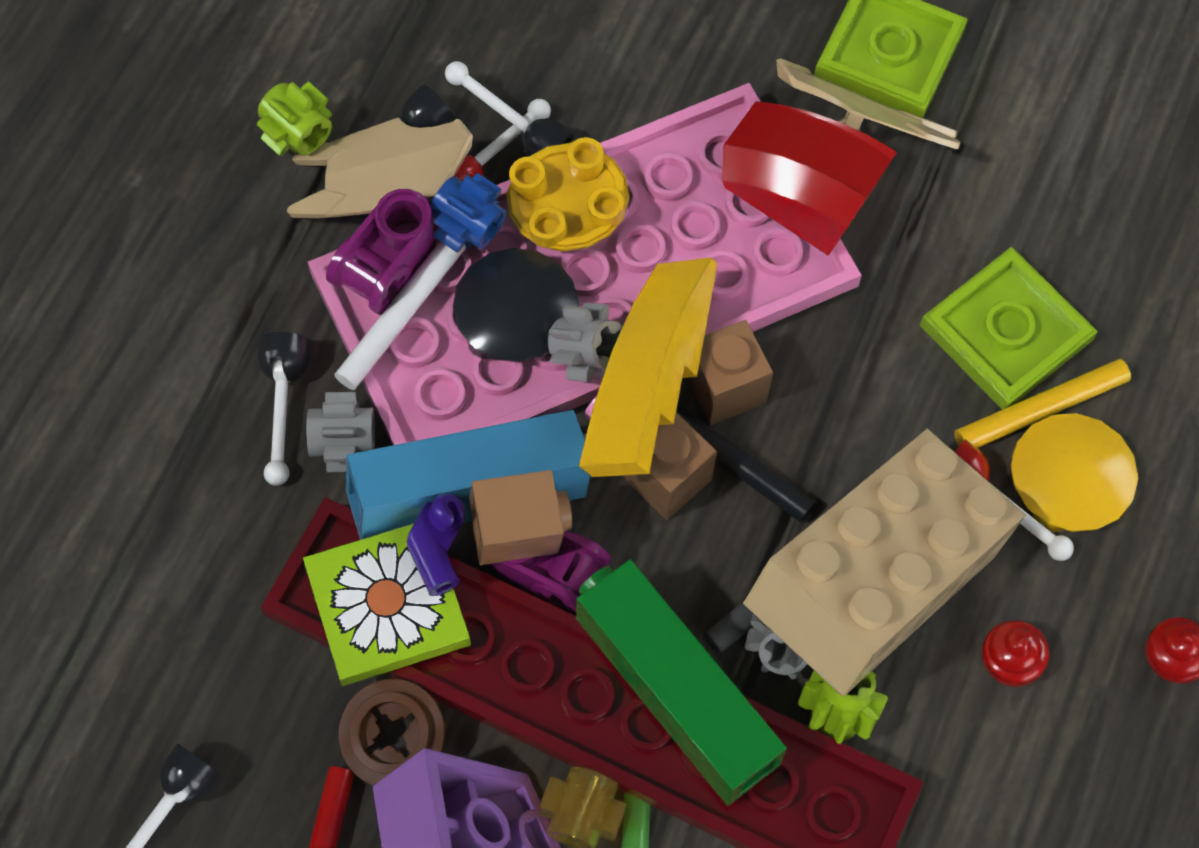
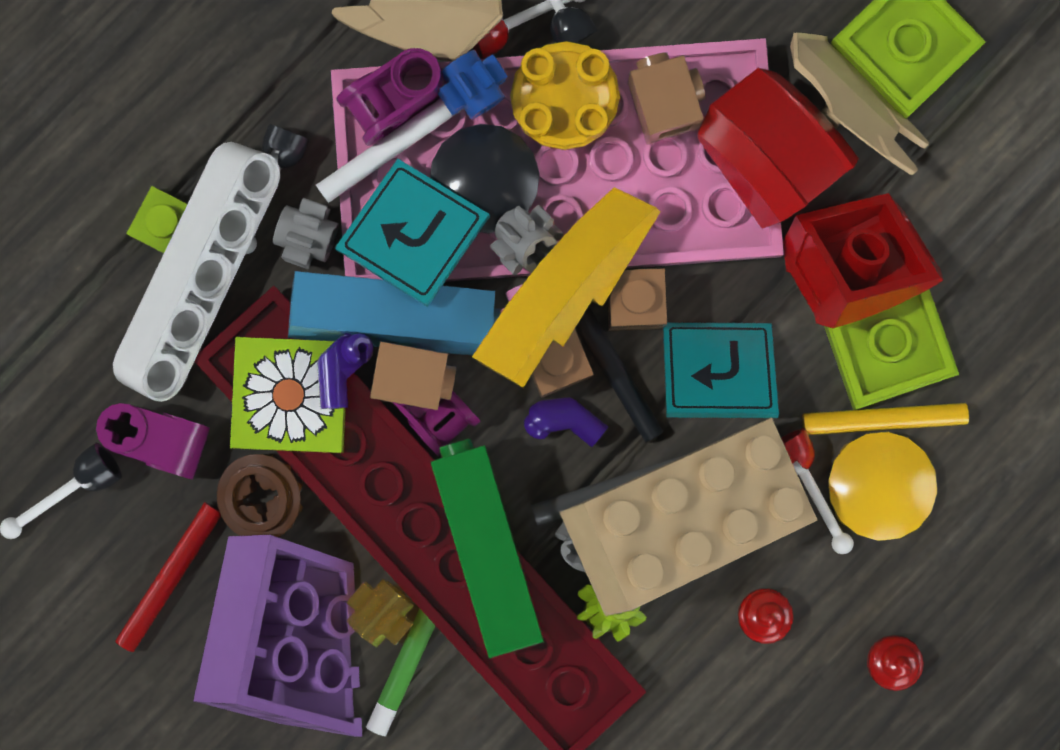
camera: 20 degrees right, 20 degrees up
none -> magenta piece [96,403,210,480]
none -> white beam [113,142,280,402]
none -> lime plate [126,186,187,254]
none -> teal piece [335,159,490,307]
none -> dark purple arm [524,397,608,447]
none -> medium nougat brick [627,52,706,144]
none -> teal piece [663,323,779,418]
none -> red slope [783,193,944,329]

